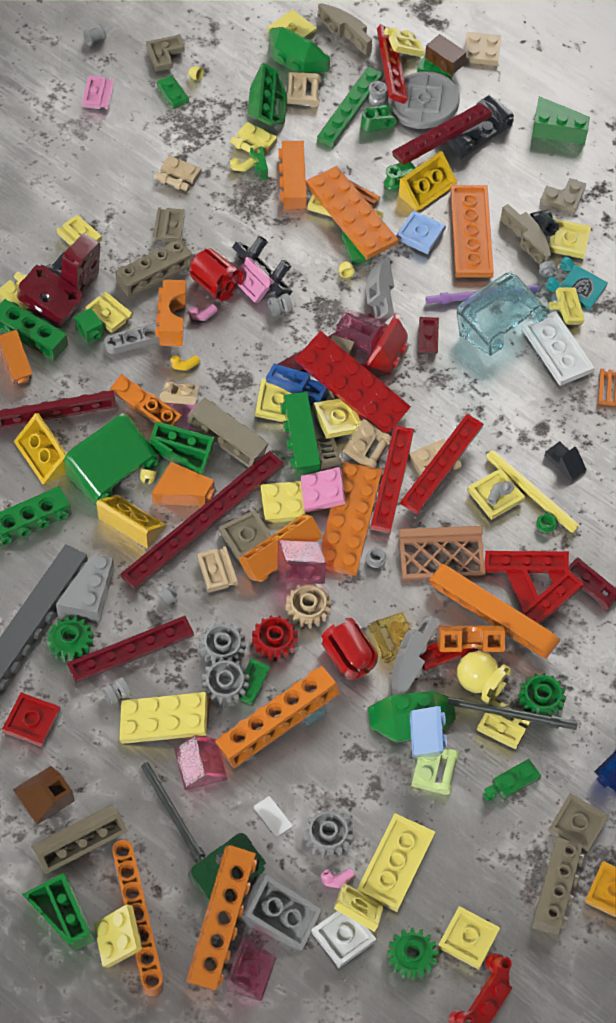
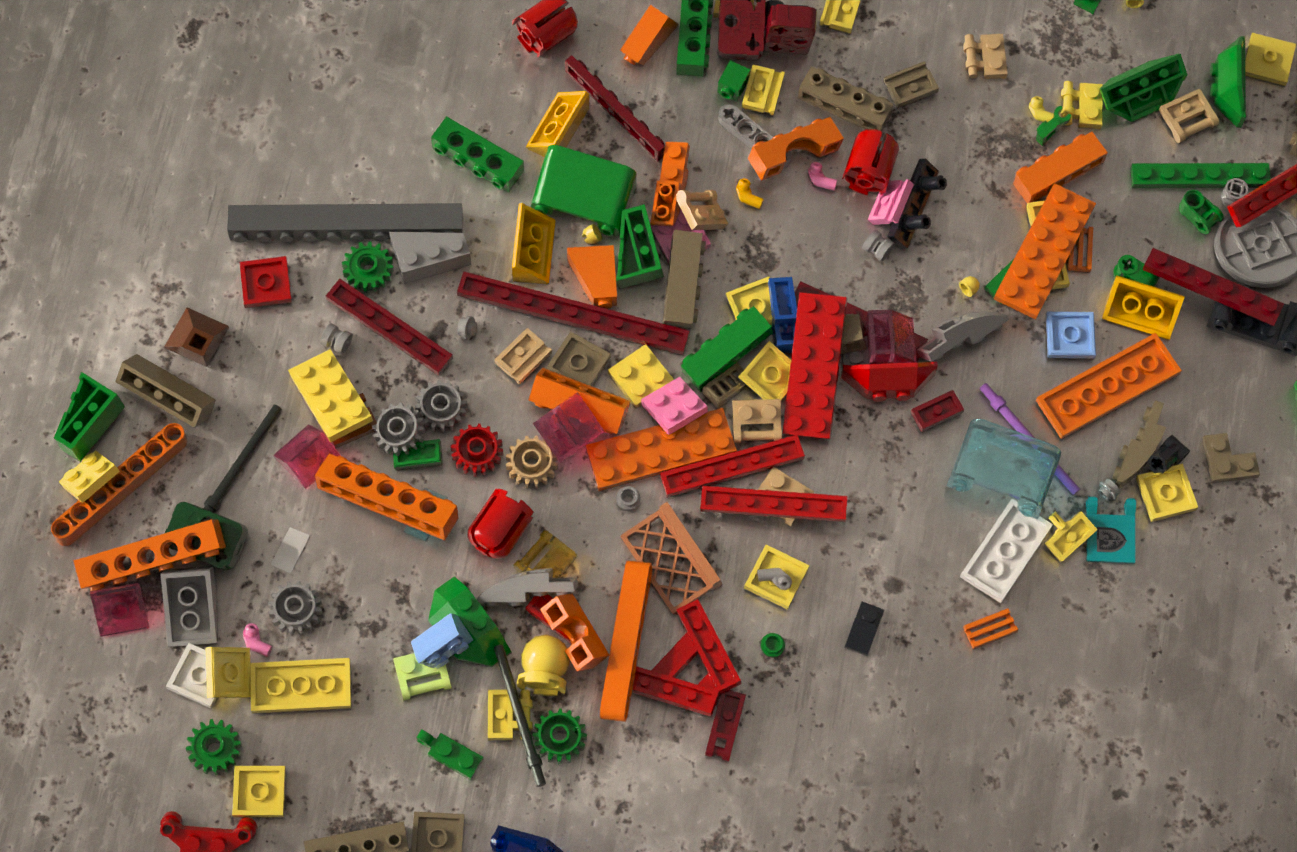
camera: 60 degrees right, 10 degrees up
light yellow axle [486,450,579,533] -> none

